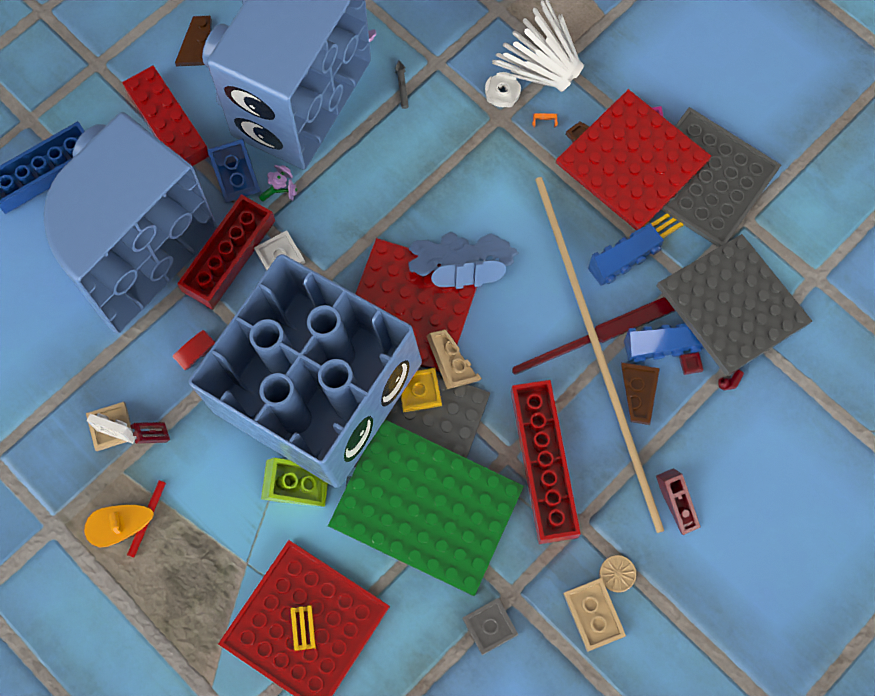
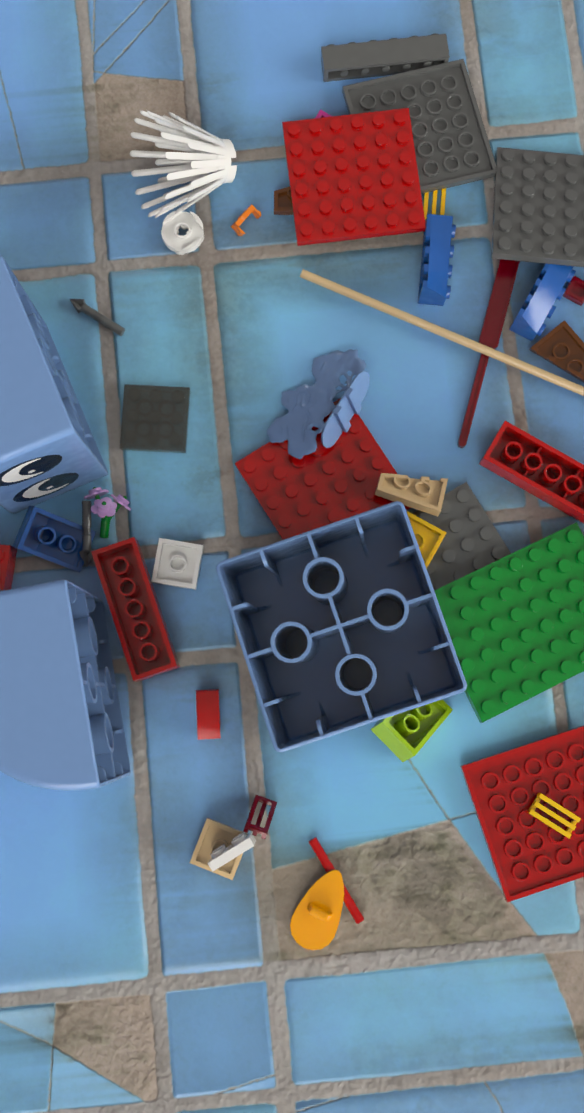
camera: 50 degrees left, 10 degrees up
none -> dark grey piece [79,501,93,567]
none -> clear smoke plate [120,384,190,453]
none -> dark grey brick [321,33,450,82]

